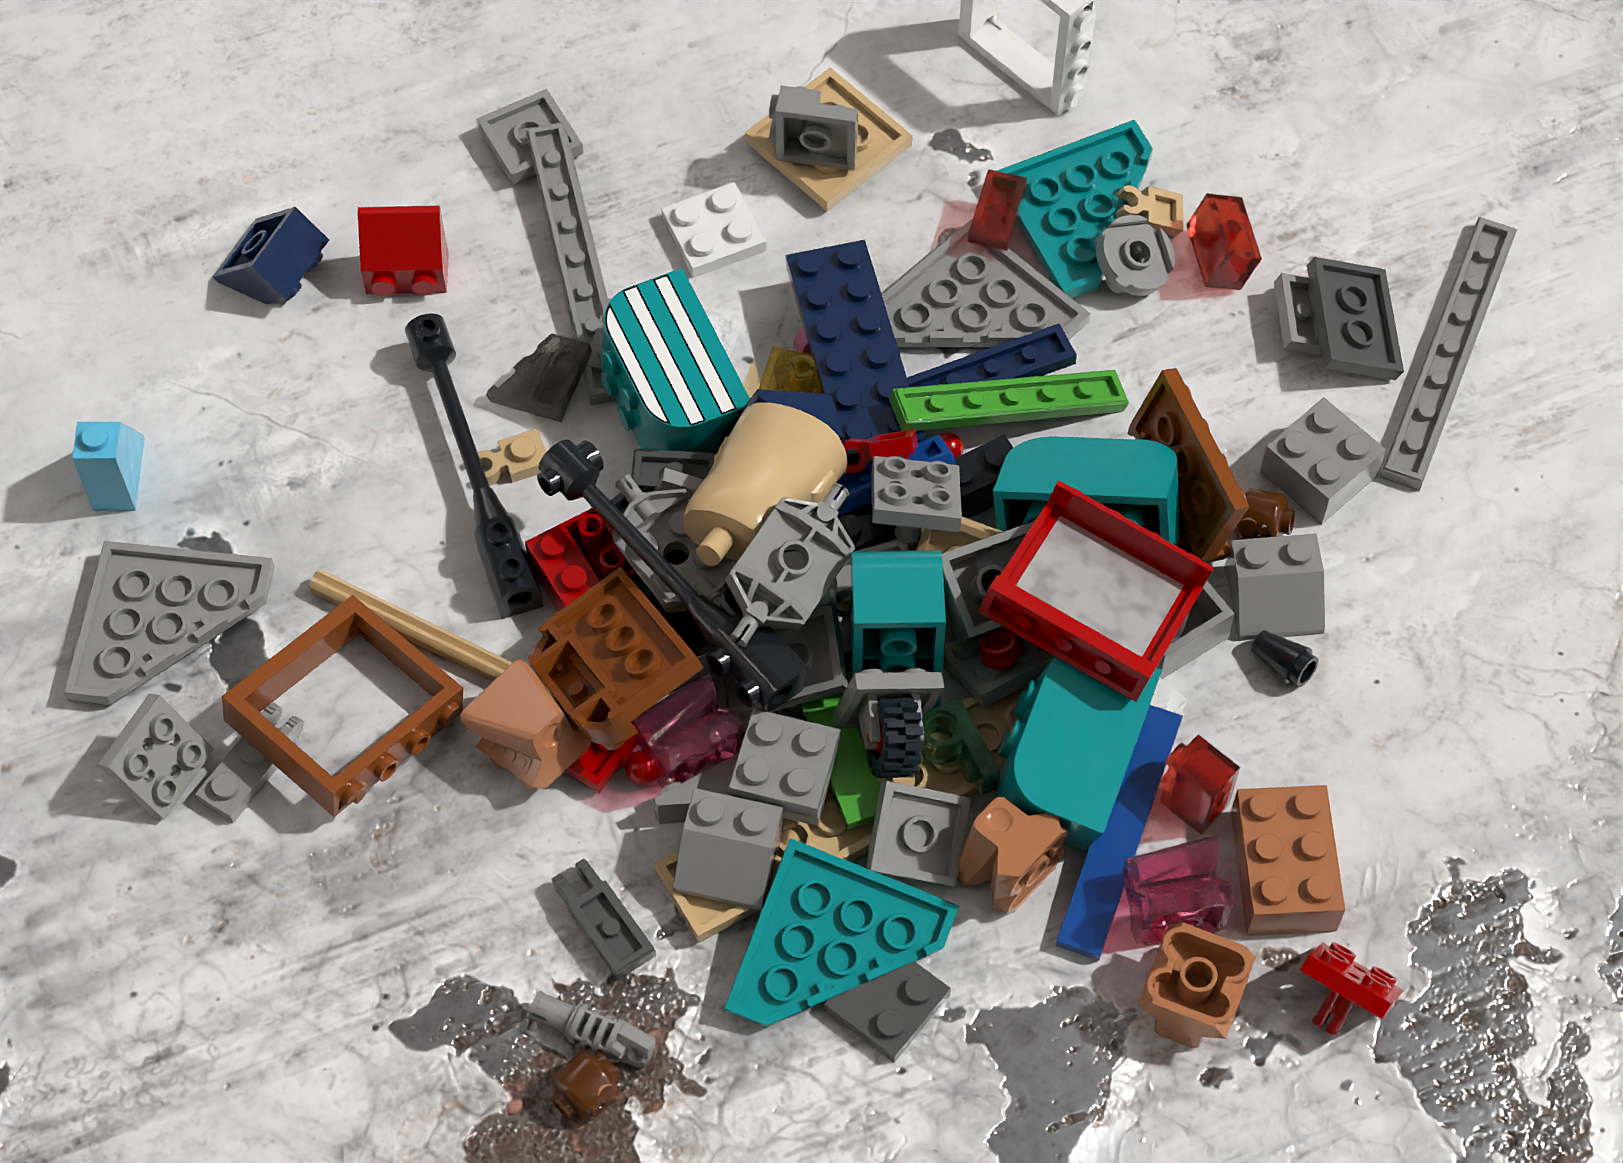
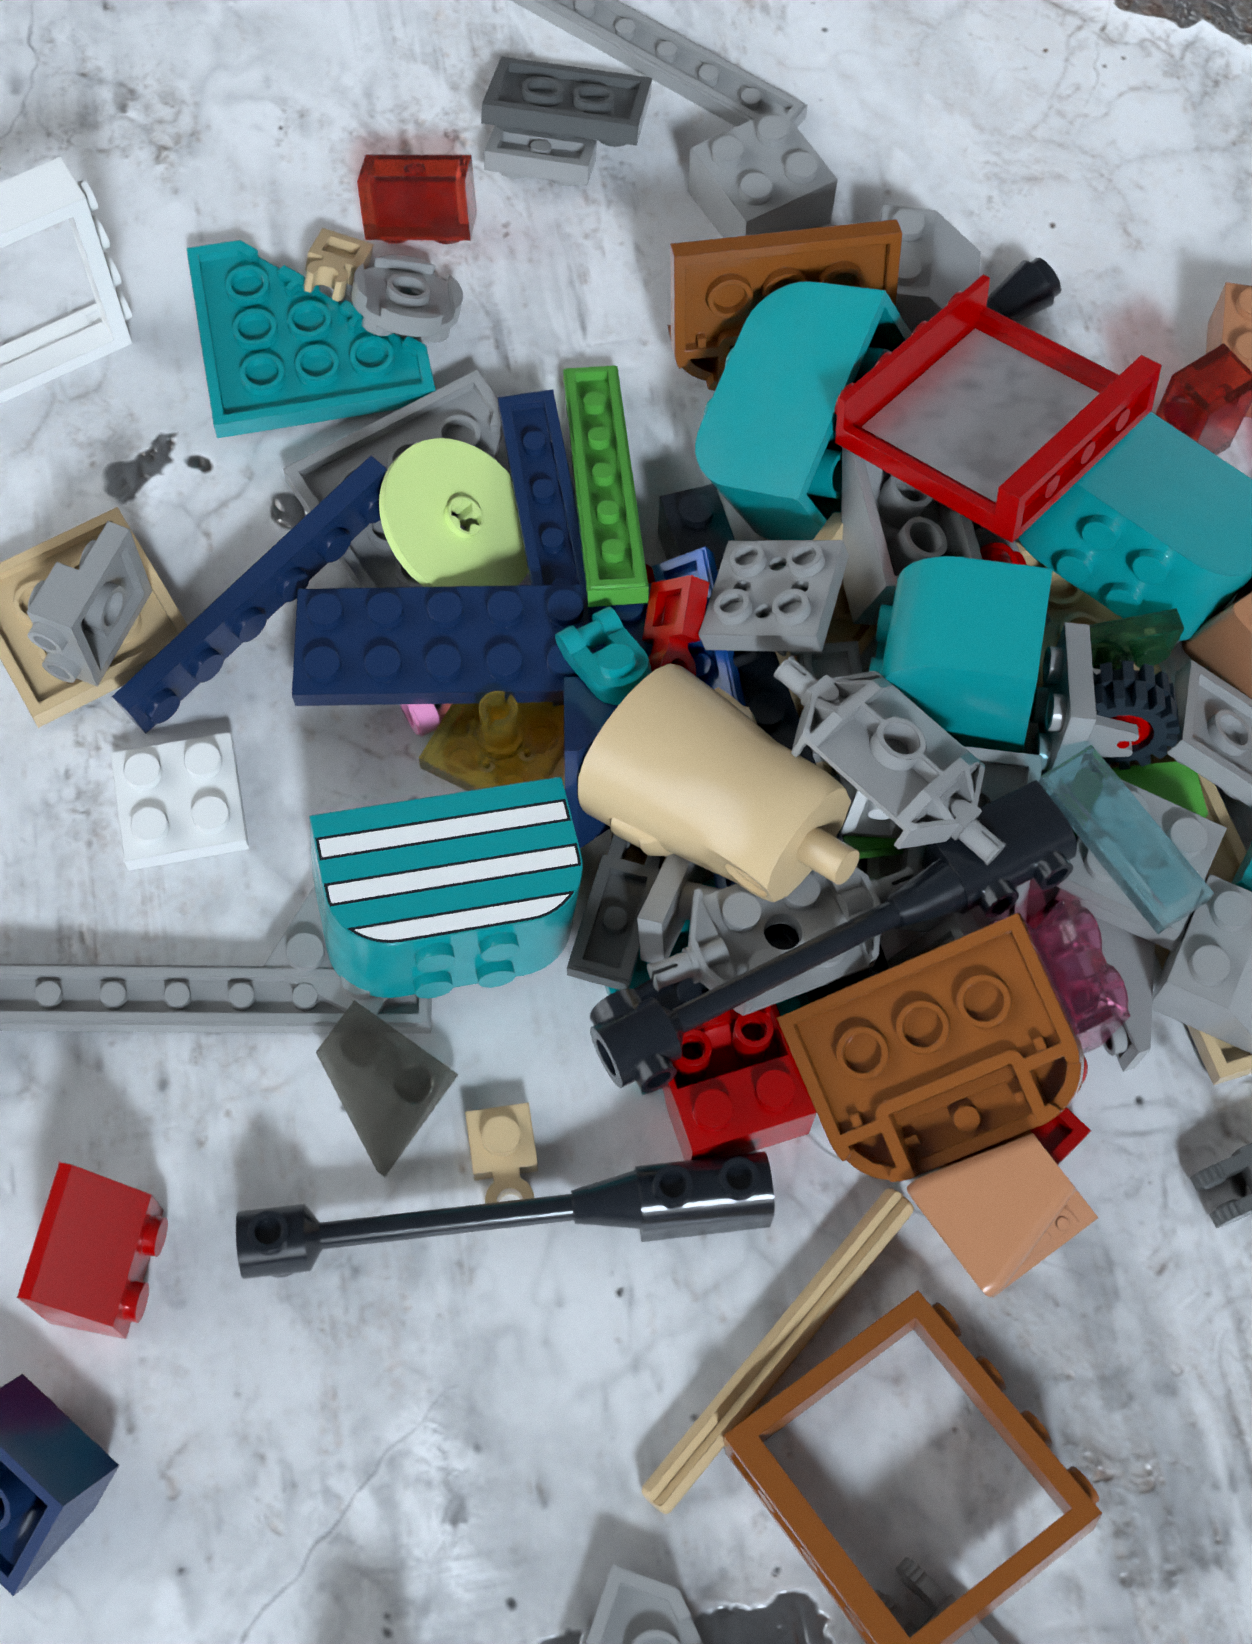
camera: 80 degrees left, 5 degrees up
clear red tile [968,169,1027,251] -> none
none -> dark blue plate [112,455,387,734]
none -> yellowish green piece [379,438,528,587]
none -> teal plate [555,606,652,705]
none -> clear light blue tile [1039,745,1214,934]

